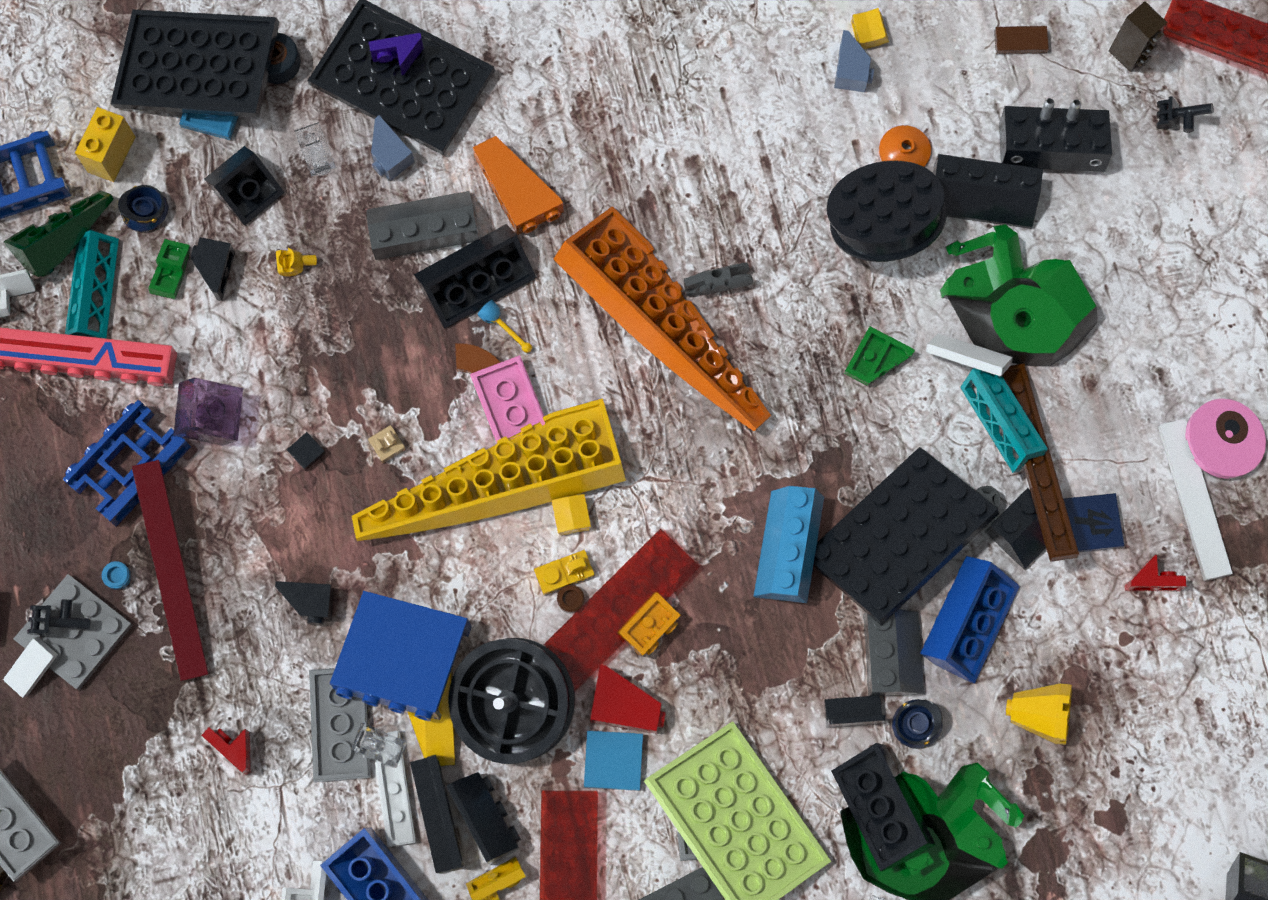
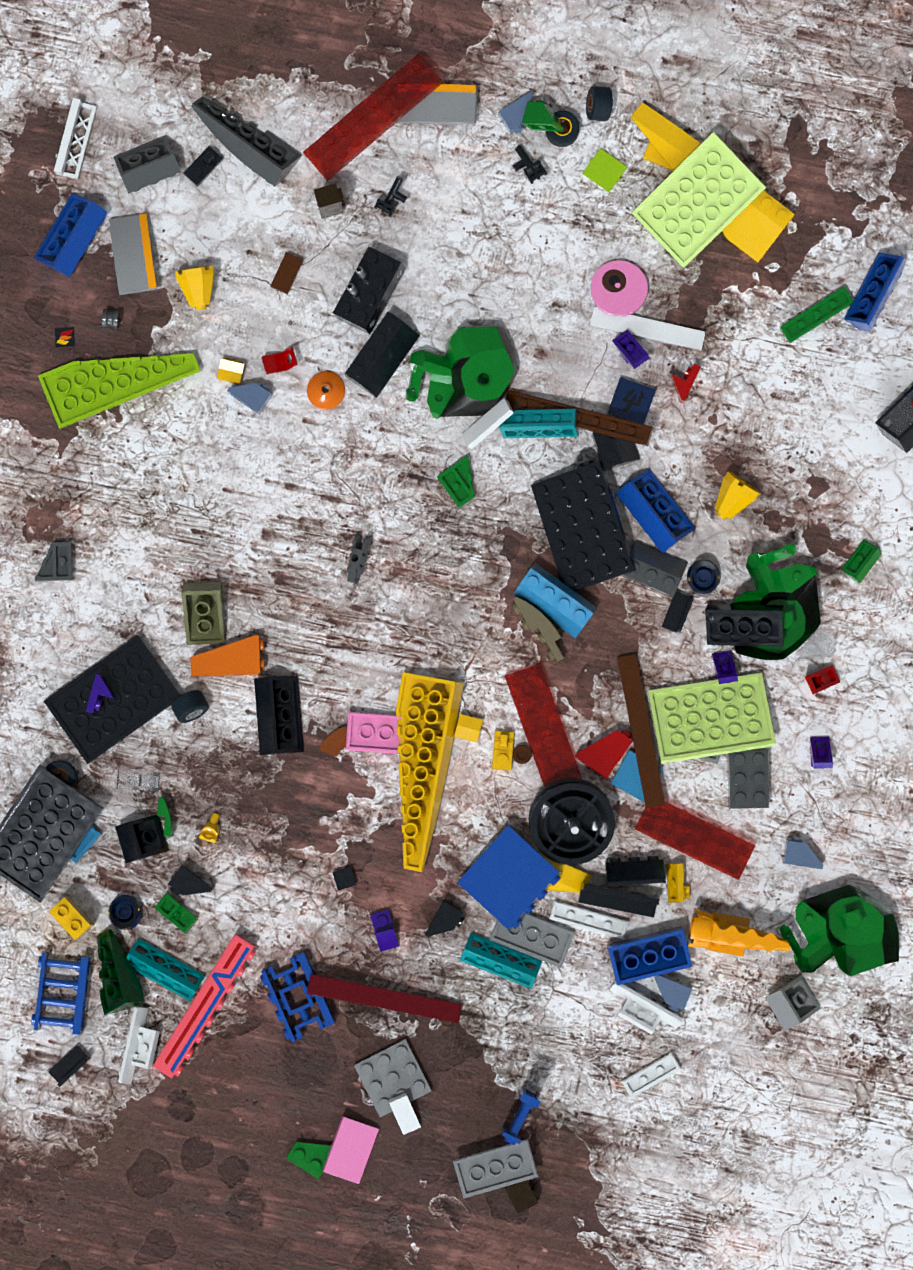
camera: 60 degrees left, 10 degrees up
black arm [27,599,91,637] -> none
dark azure tile [102,561,131,590] -> none
clear purple brick [173,377,243,446] -> none
red slope [201,727,251,775] -> none
clear slope [351,723,407,768] -> none
dark grey slope [366,191,479,260] -> none
tan tile [368,425,406,463] -> none
sand blue slope [371,115,415,181] -> none
hinge [477,300,532,353] -> none
orange wedge [553,206,771,431] -> none
light orange bracket [617,592,680,656] -> none
black wheel [827,161,947,262] -> none
none -> green slope [157,797,173,837]
none -> black wheel [171,690,209,723]
none -> olive slope [181,582,225,645]
none -> red bracket [261,347,298,374]
none -> dark purple slope [370,909,399,952]
none -> teal fence [460,933,542,989]
none -> blue fence [501,1087,541,1145]
none -> dark tan slope [512,597,564,663]
none -> dark purple slope [612,329,650,369]
none -> reddish brown tile [617,654,665,808]
none -> dark purple slope [712,651,738,684]

